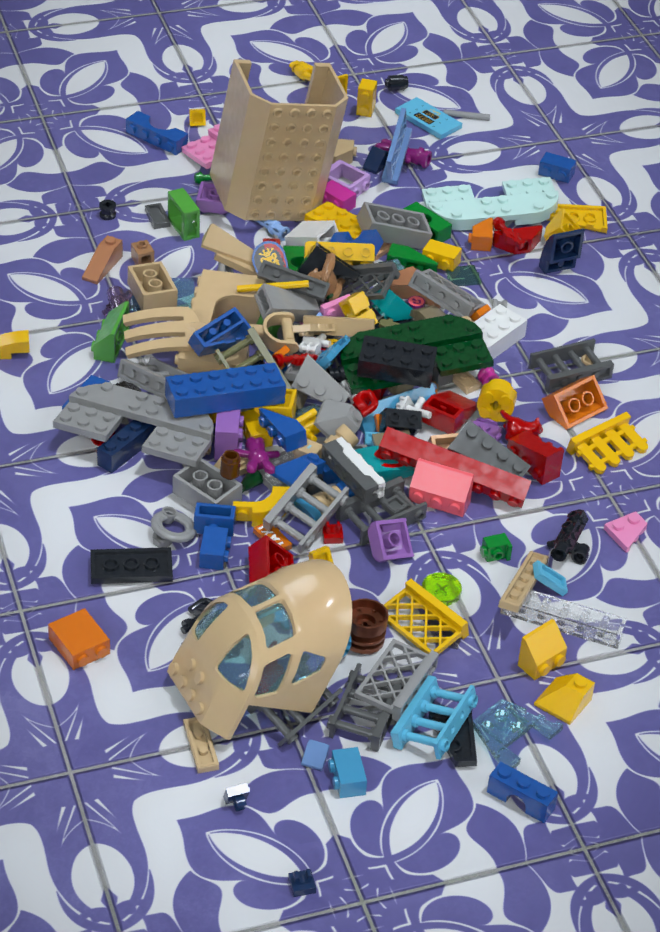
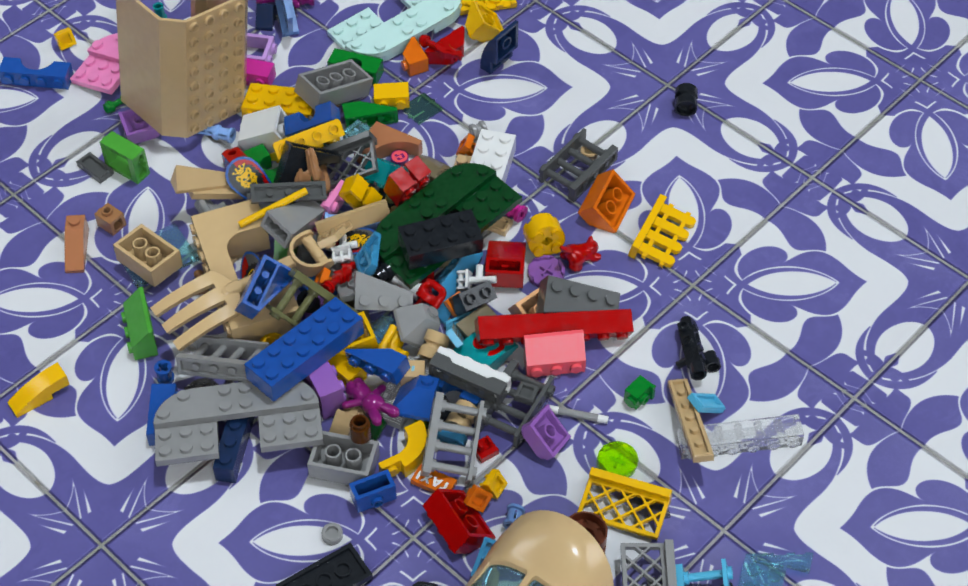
camera: 25 degrees left, 10 degrees up
black wheel [99,200,116,220] -> none
clear purple pin [102,286,133,317] -> none
light grey piece [151,506,197,543] -> none
blue brick [199,526,232,570] -> none
light grey fence [408,268,486,317] -> none
red wedge [507,431,564,485] -> none
yellow slope [517,619,567,680] -> none
yellow slope [534,673,595,725] -> none
bright pink wing [604,511,647,553] -> none
none -> blue bush [154,360,174,384]
none -> red piece [383,155,431,207]
none -> medium azure tile [446,321,464,348]
none -> orange tile [464,484,493,513]
none -> light grey bar [549,405,609,424]

